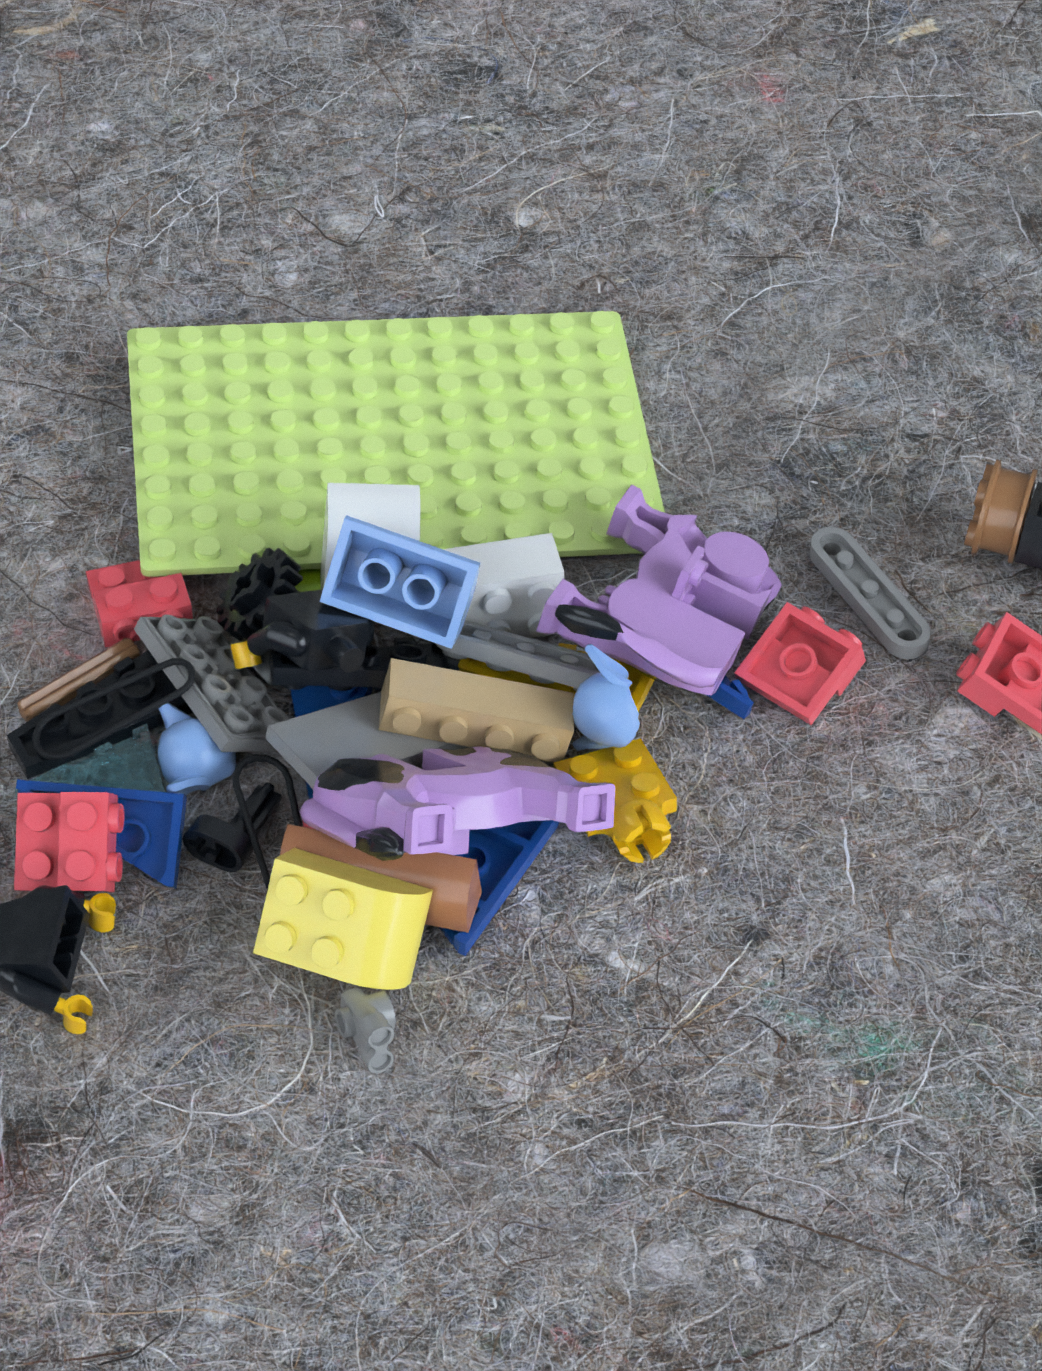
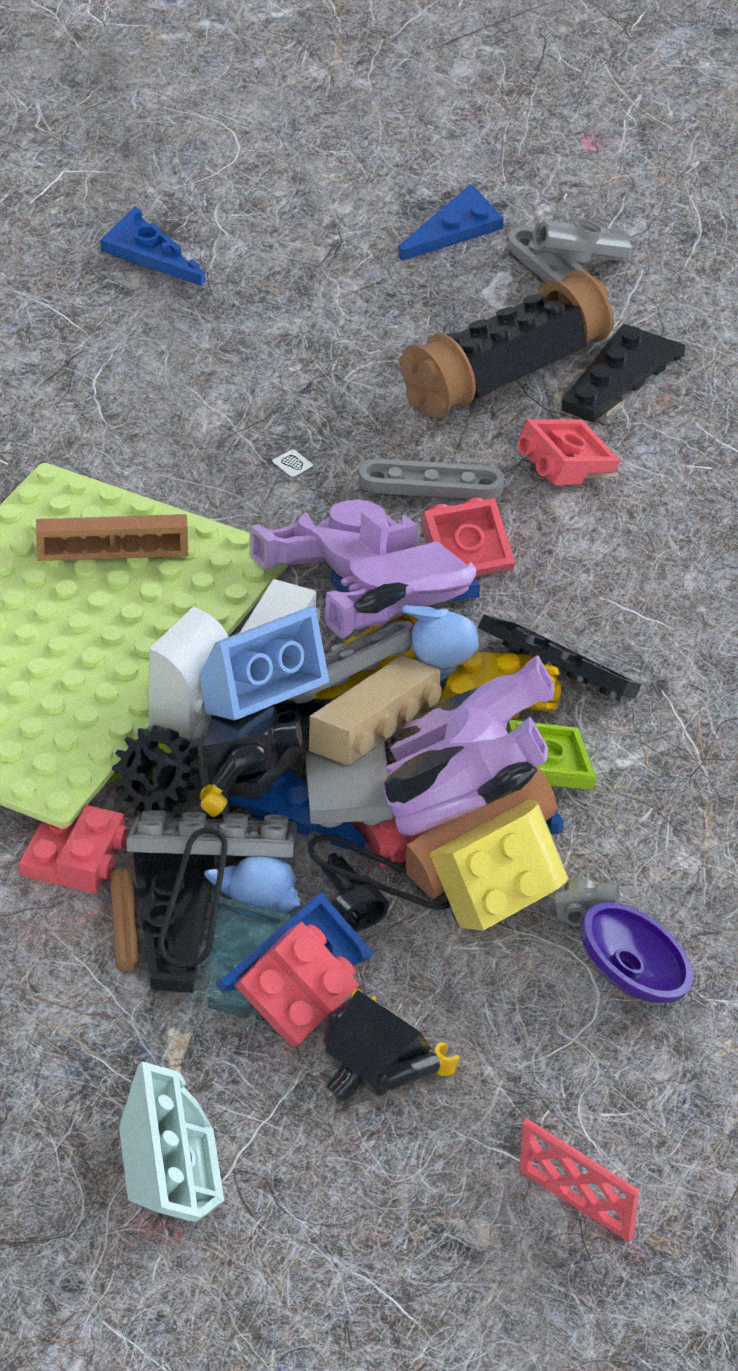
camera: 55 degrees left, 5 degrees down
none -> nougat brick [36,514,188,561]
none -> blue wing [100,207,206,286]
none -> white sticker [272,449,313,477]
none -> black wing [478,614,642,701]
none -> lime tile [506,720,597,790]
none -> dark purple dish [580,902,693,1003]

